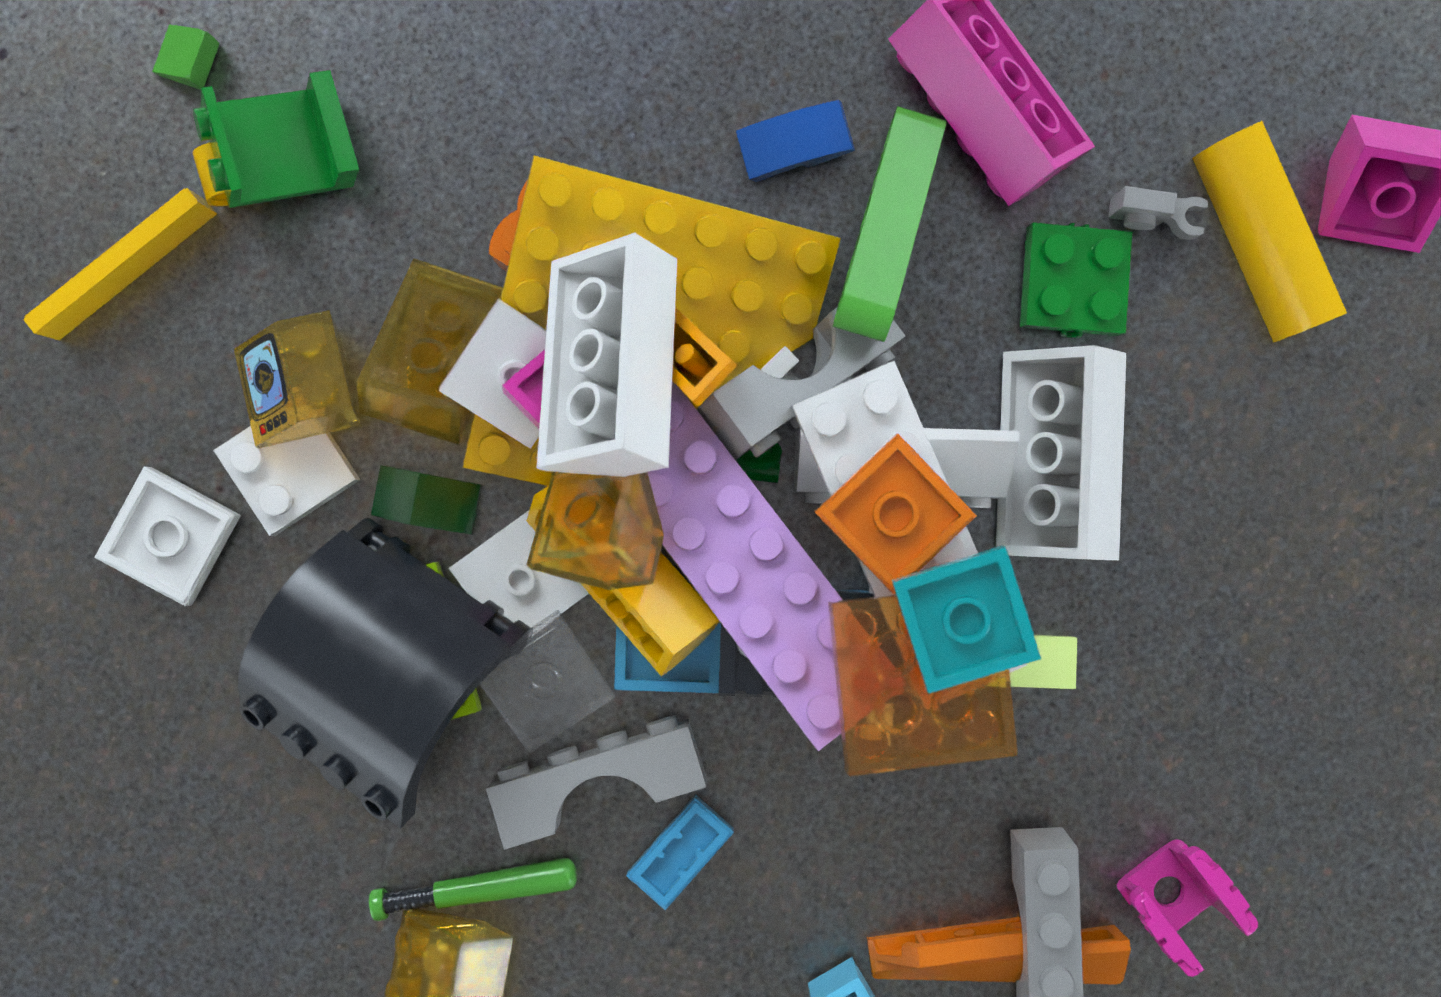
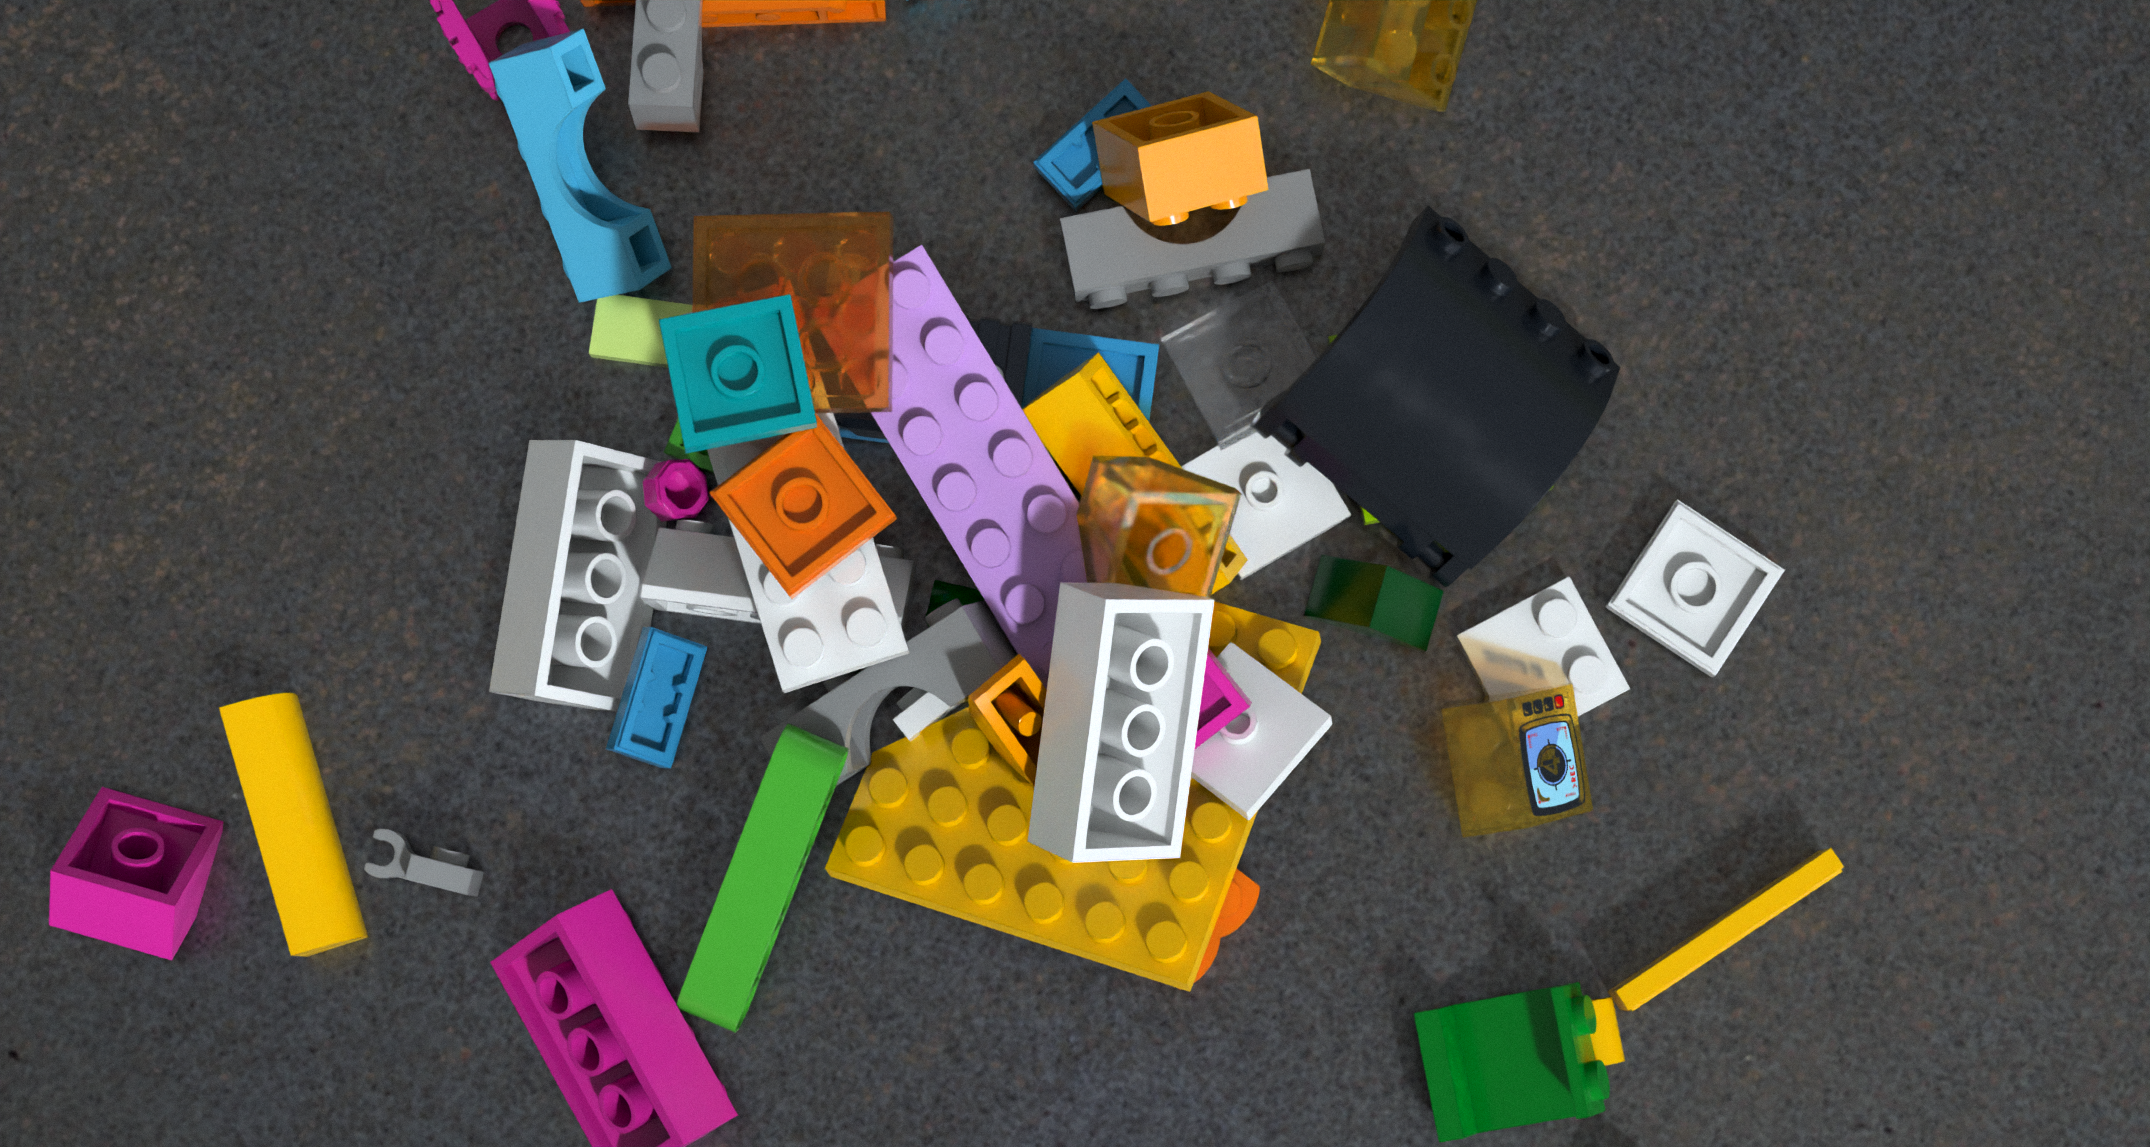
camera: 165 degrees left, 5 degrees down
clear yellow slope [357,258,503,445] -> none
bright green piece [369,858,577,921] -> none
blue slope [736,100,855,182] -> none
green plate [1020,222,1132,338] -> none
none -> medium azure arch [489,28,672,303]
none -> dark azure plate [606,627,707,768]
none -> dark pink tile [643,459,709,522]
none -> light orange brick [1092,91,1269,226]

